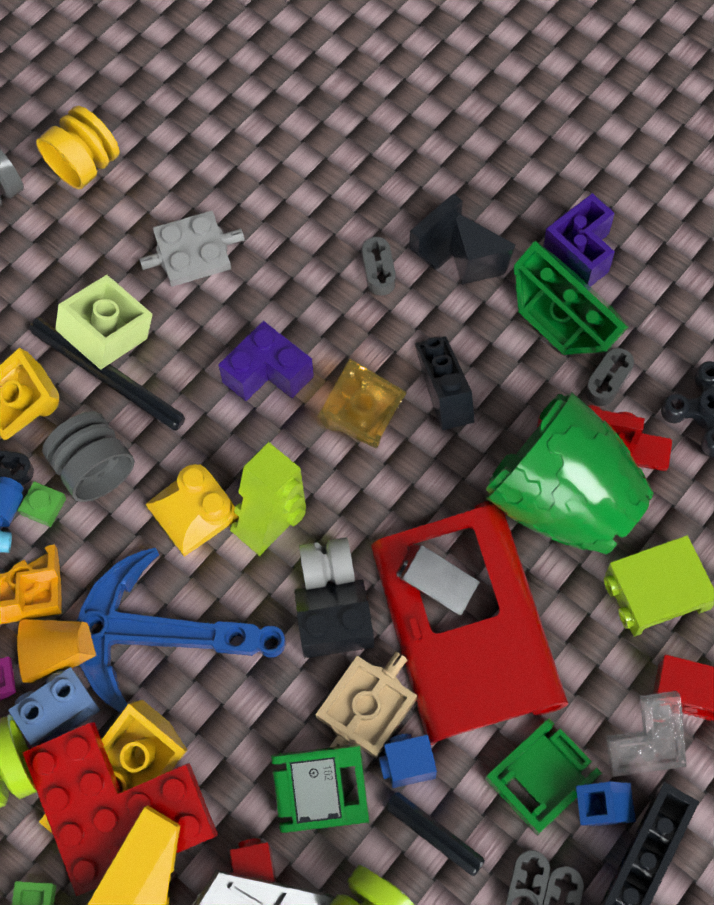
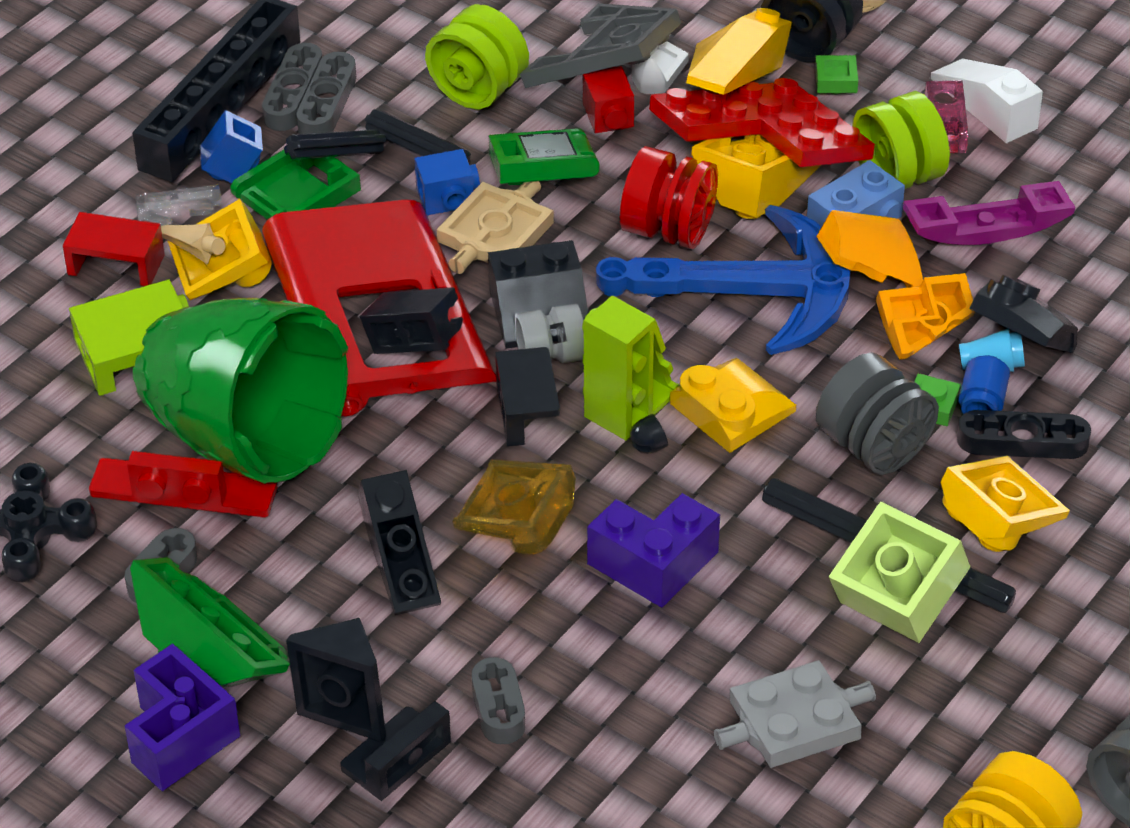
camera: 175 degrees right, 20 degrees down
none -> tan piece [161,223,225,264]
none -> yellow slope [168,199,272,300]
none -> black axle [284,129,387,160]
none -> black panel [495,347,560,447]
none -> red wheel [620,146,718,249]

